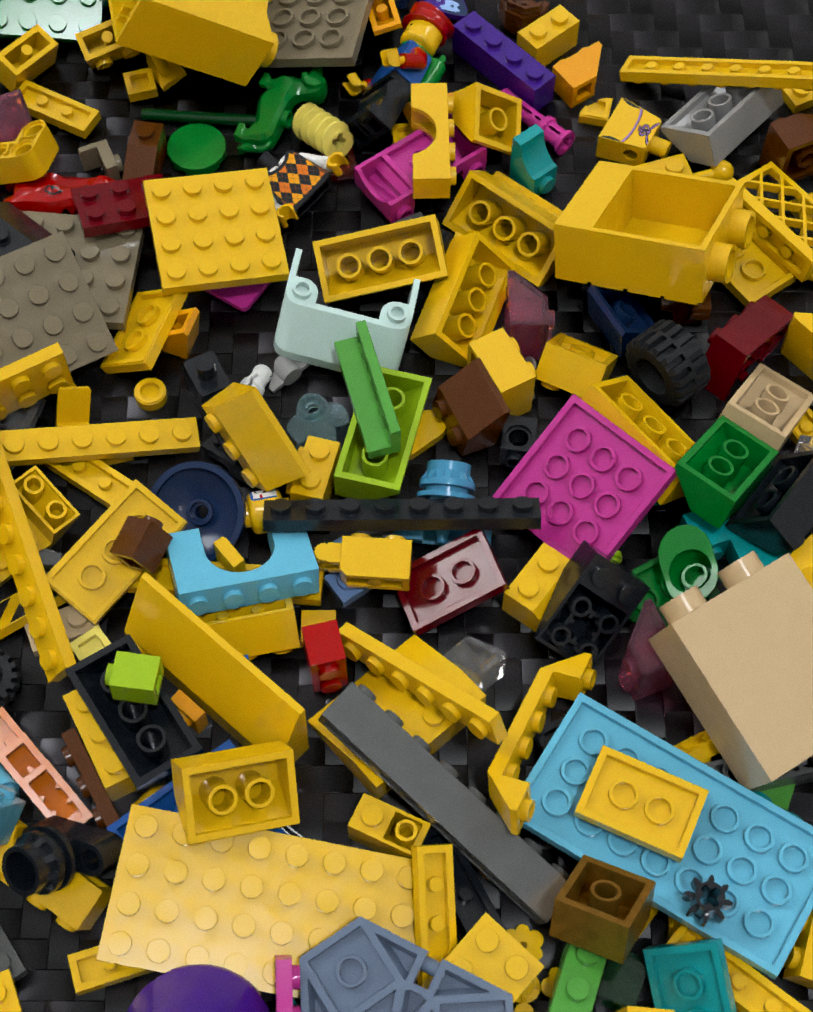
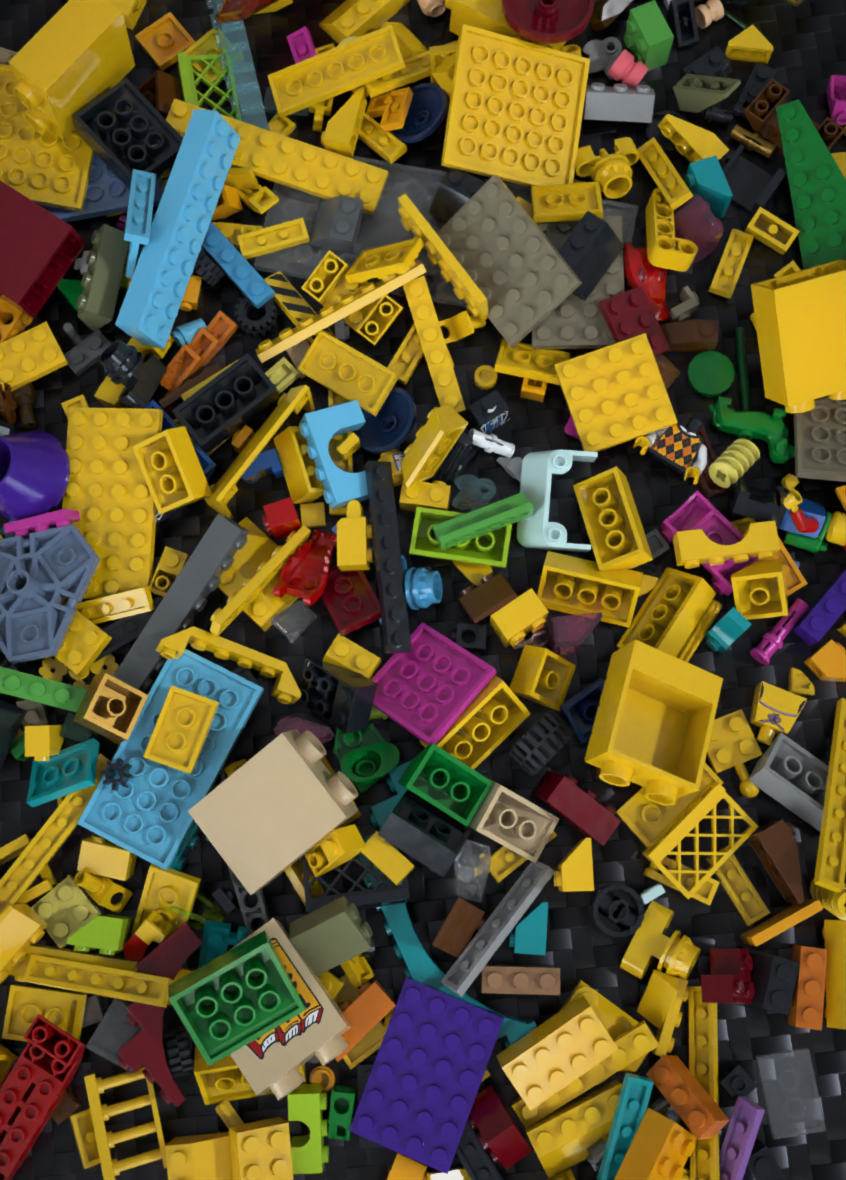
camera: 90 degrees right, 15 degrees up
lime brick [105,651,164,705] -> none
reddish brown brick [109,515,173,574] -> none
none -> red animal [272,529,337,606]

